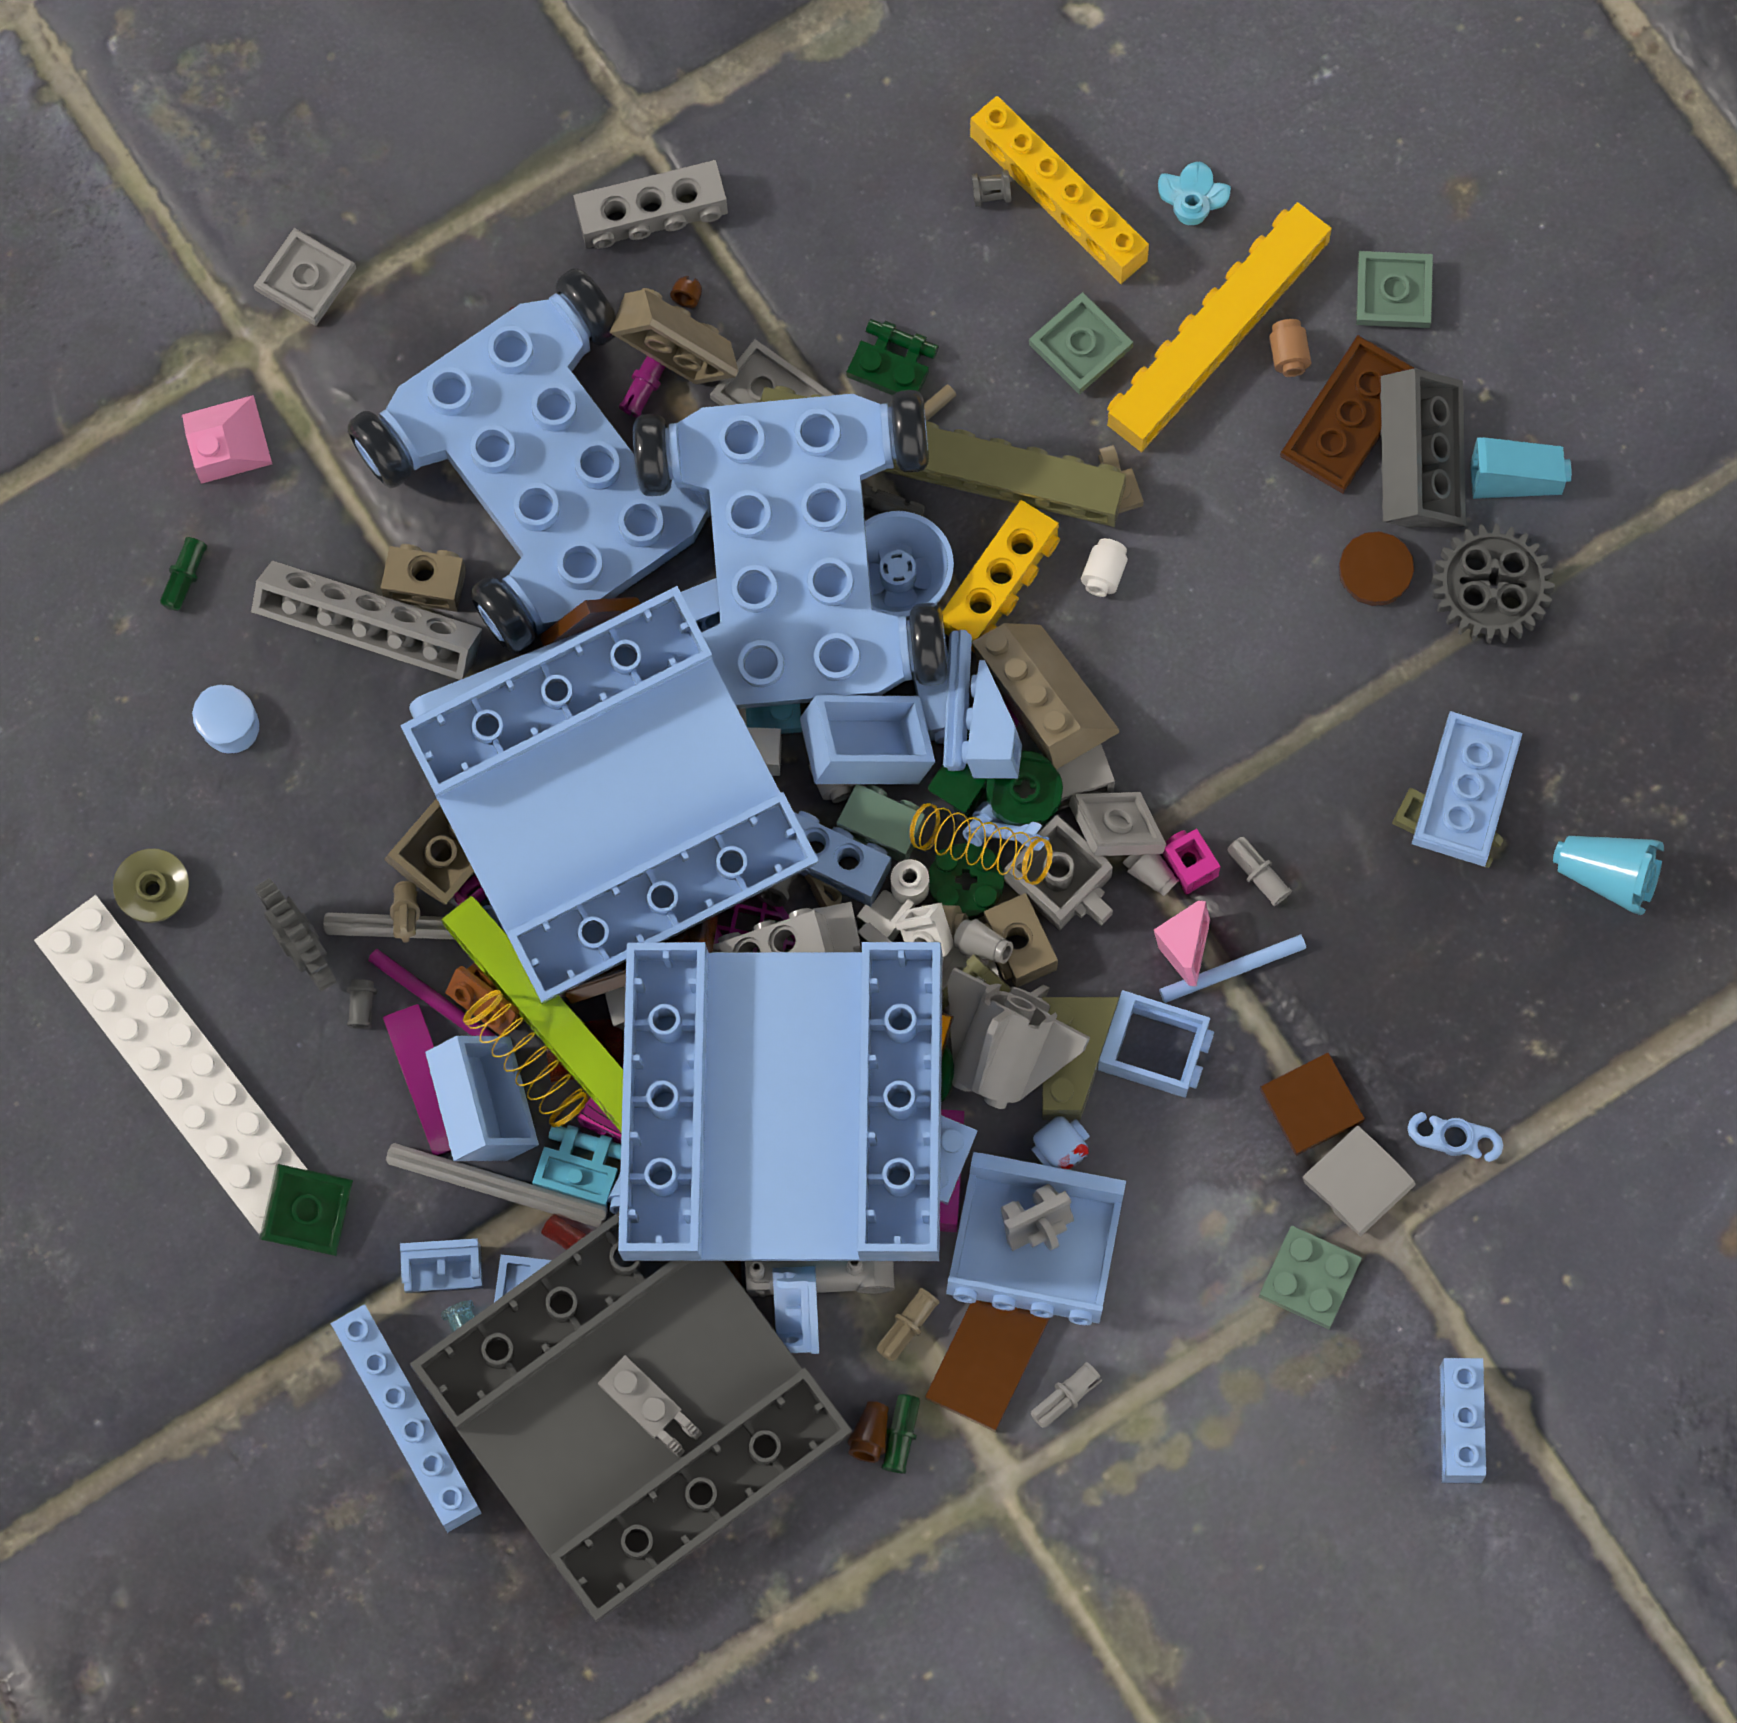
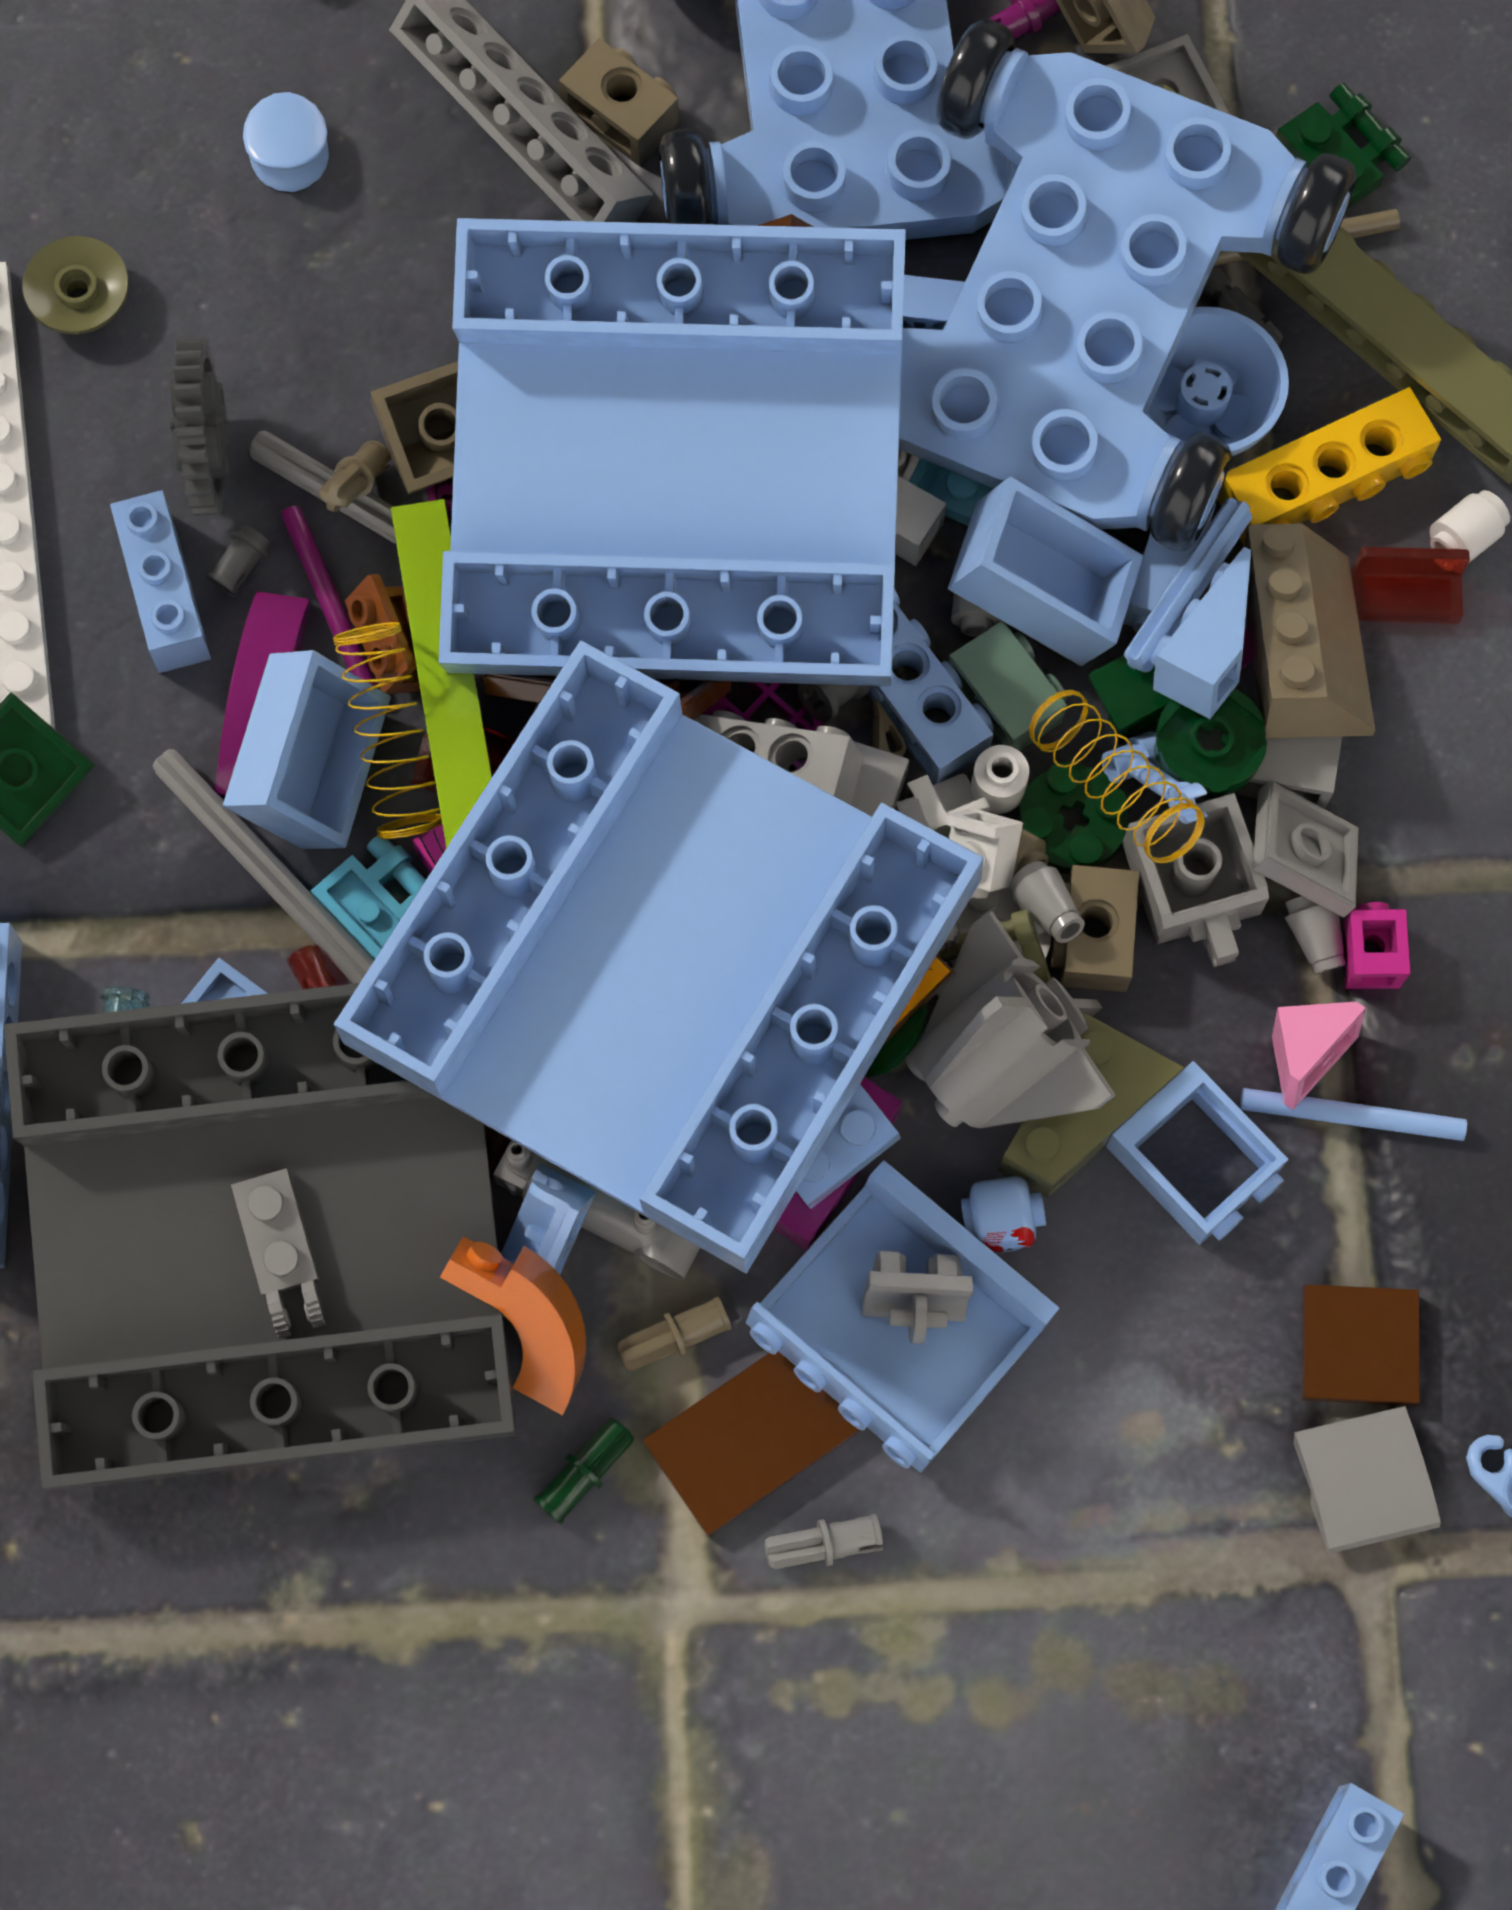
camera: 25 degrees right, 0 degrees up
light blue hinge [400,1238,483,1293] -> none
reddish brown cone [847,1401,889,1463] -> none
light grey axle [1227,837,1292,907] -> none
sand green plate [1259,1225,1362,1330] -> none
none -> light blue brick [110,490,211,673]
none -> orange arch [440,1236,586,1416]
none -> clear red panel [1351,547,1470,624]

